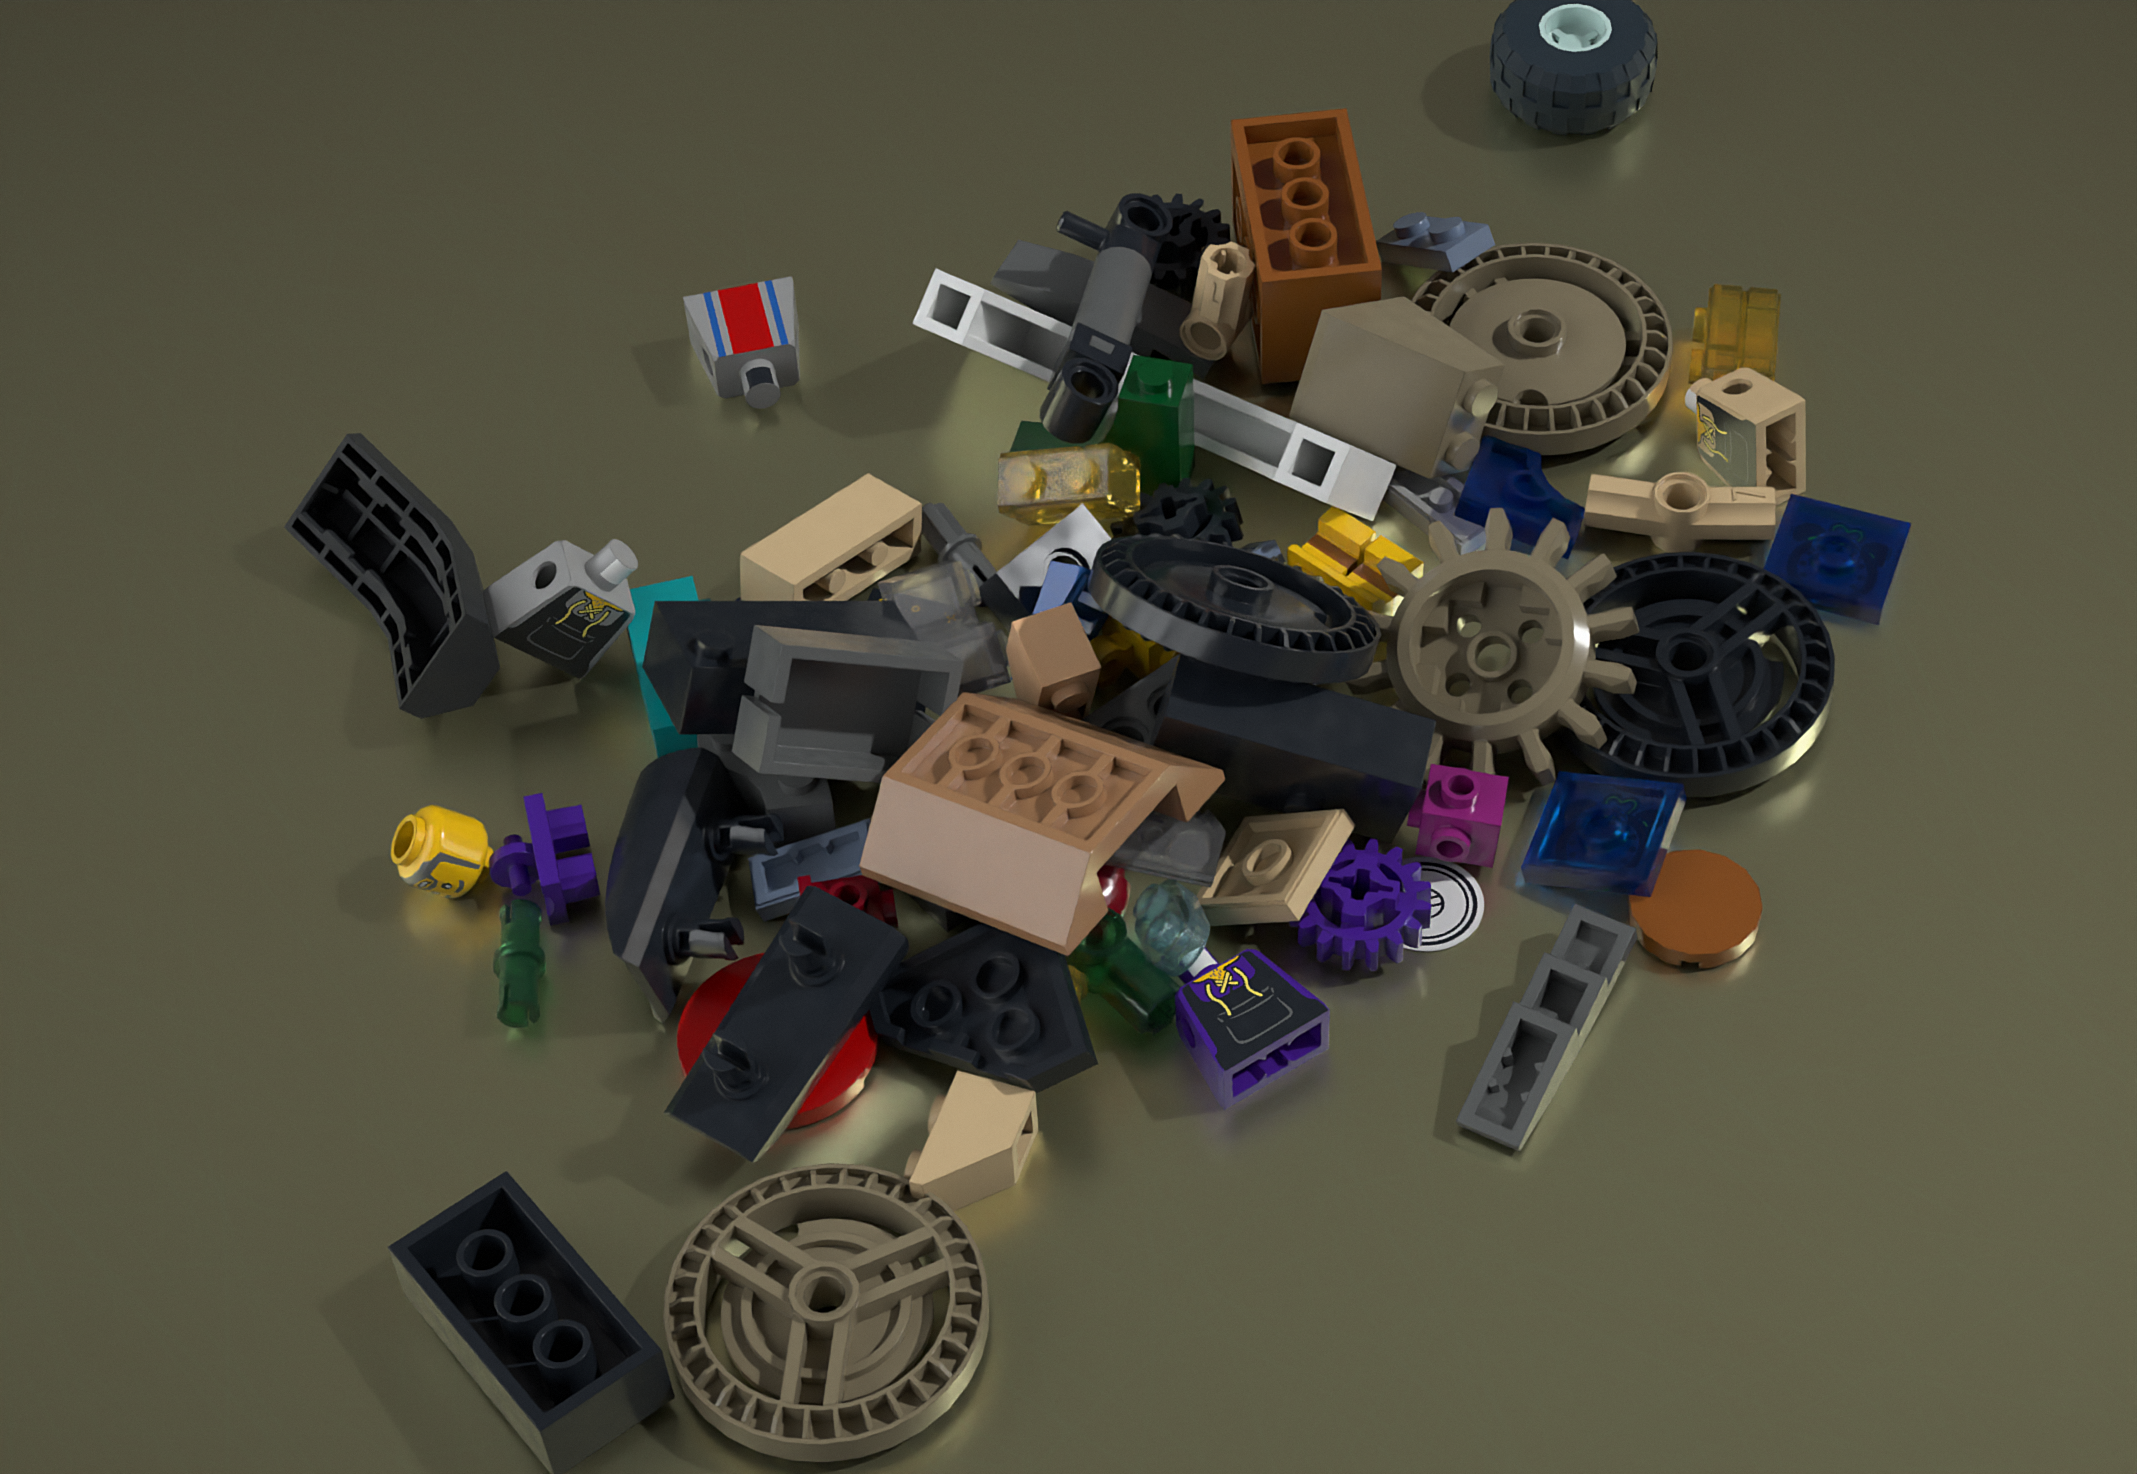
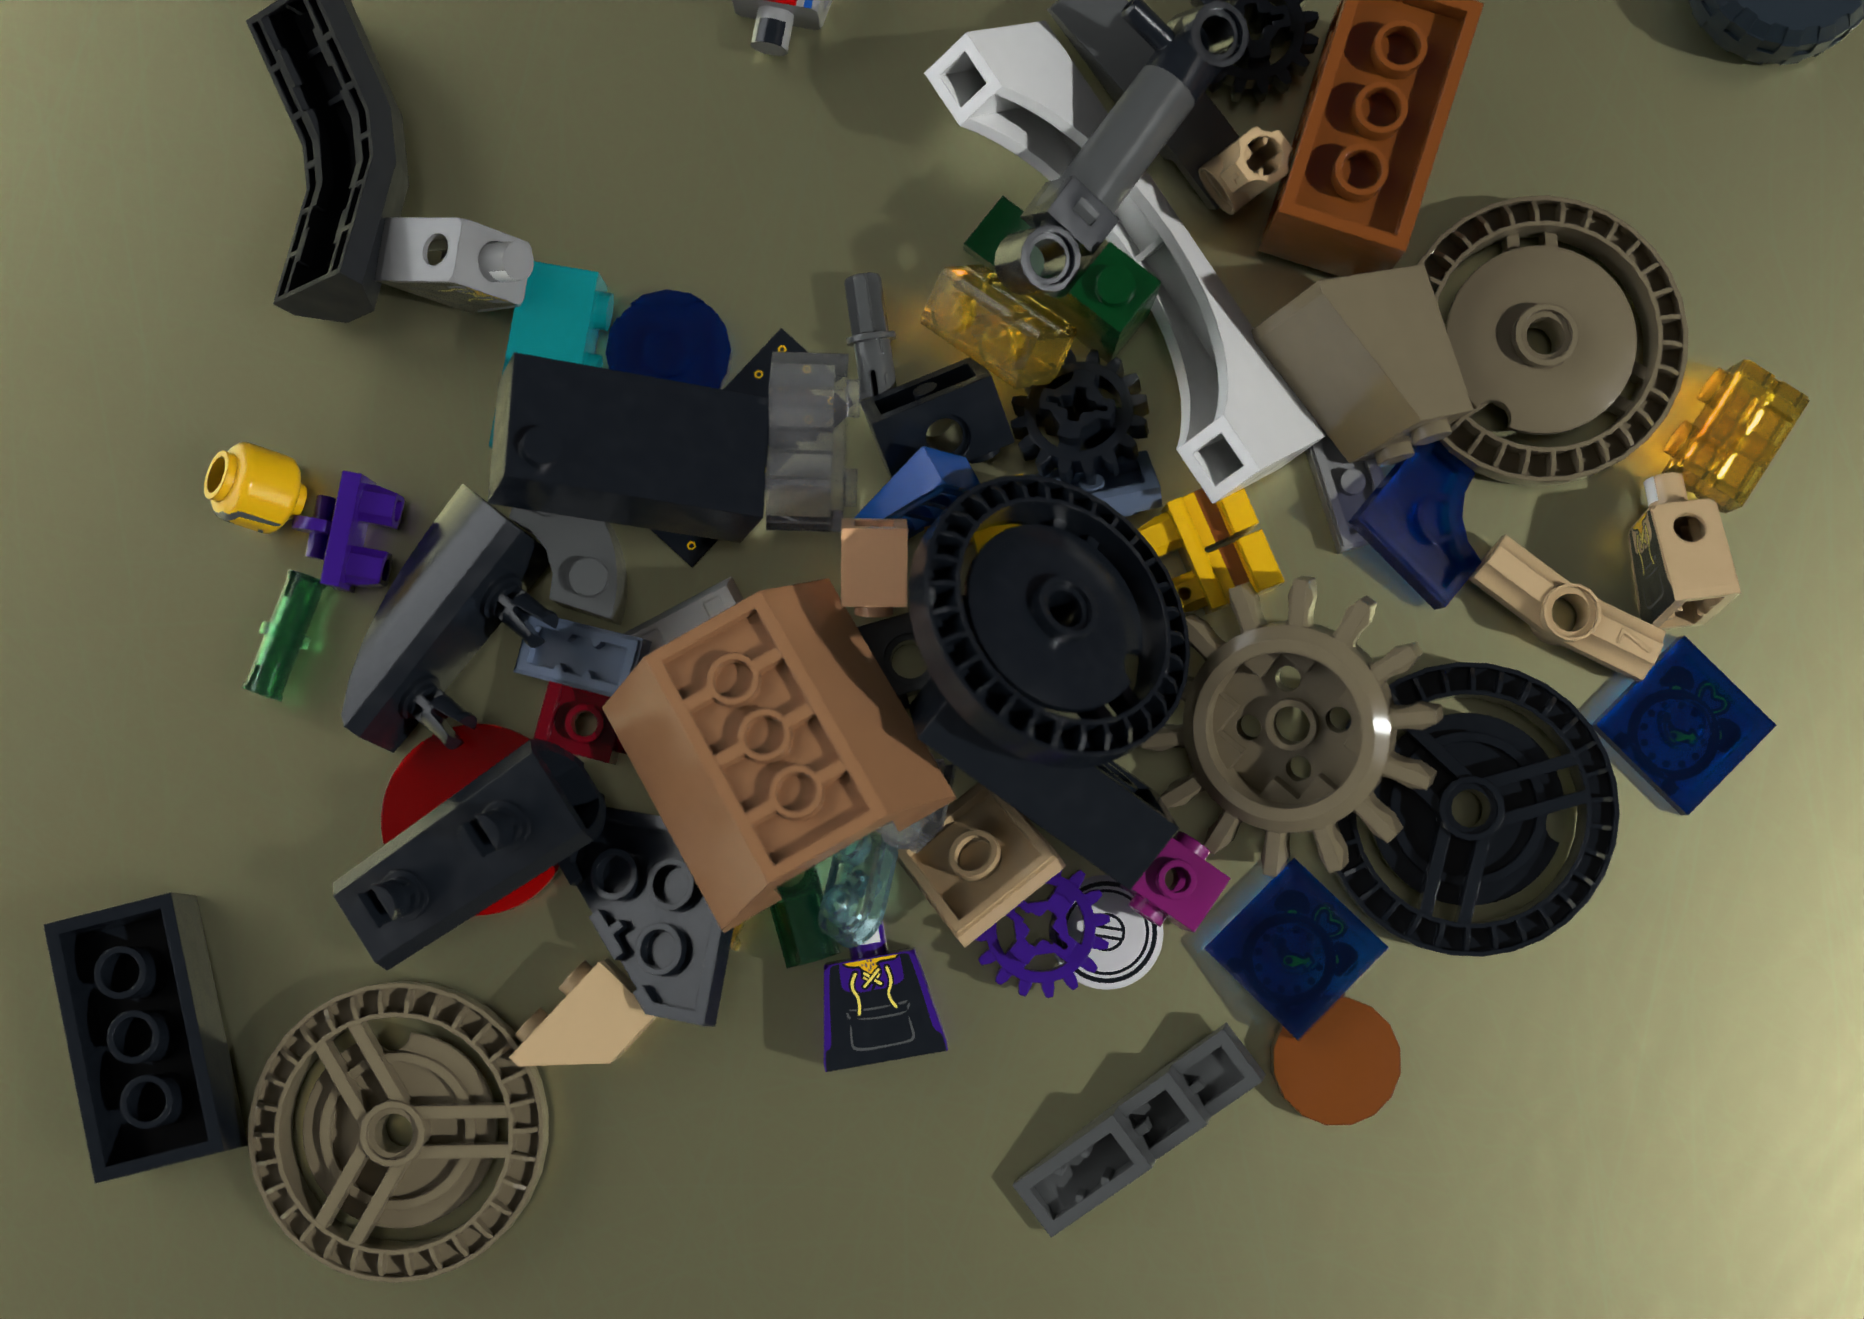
camera: 25 degrees right, 35 degrees up
dark grey piece [732,625,964,783] -> none
tan brick [740,473,922,601] -> none
sand blue plate [1376,212,1495,272] -> none

